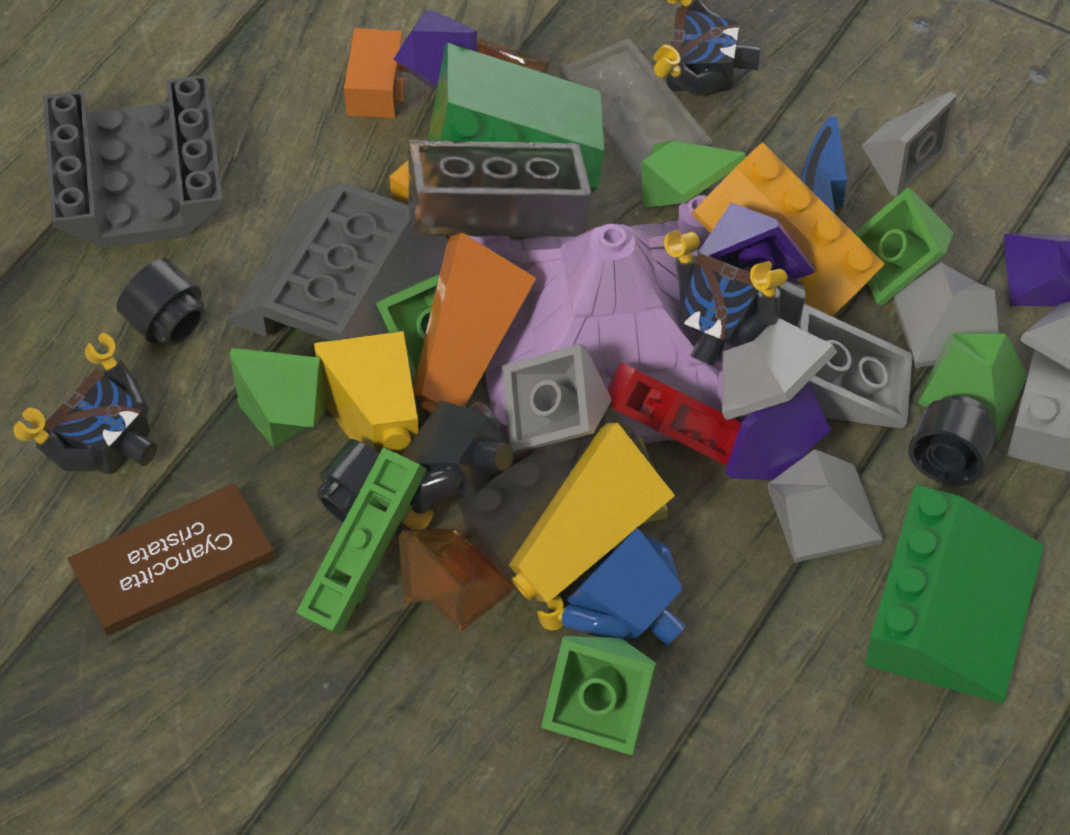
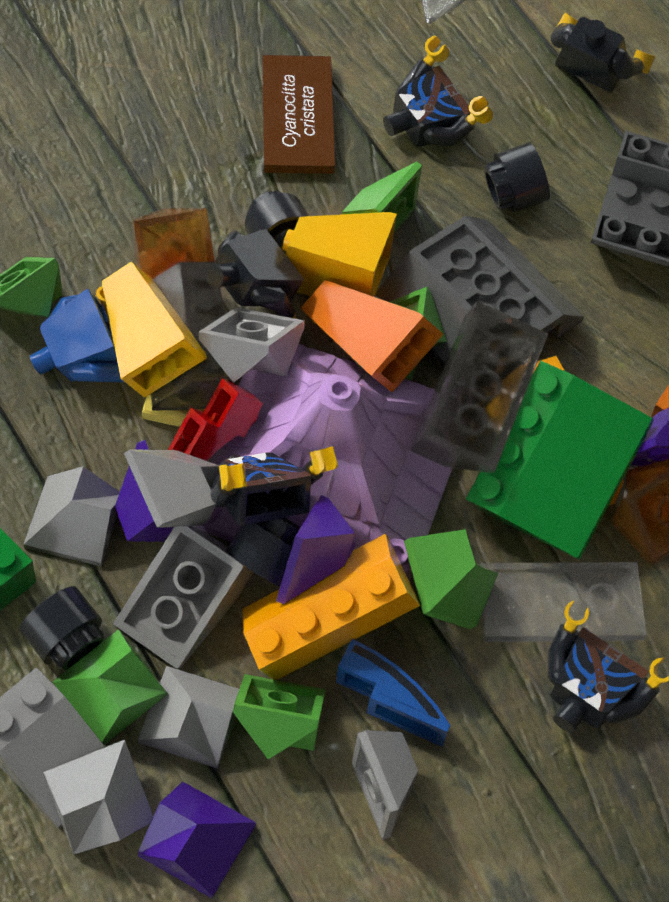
camera: 110 degrees right, 5 degrees up
bright green hinge [296,447,427,636] -> none

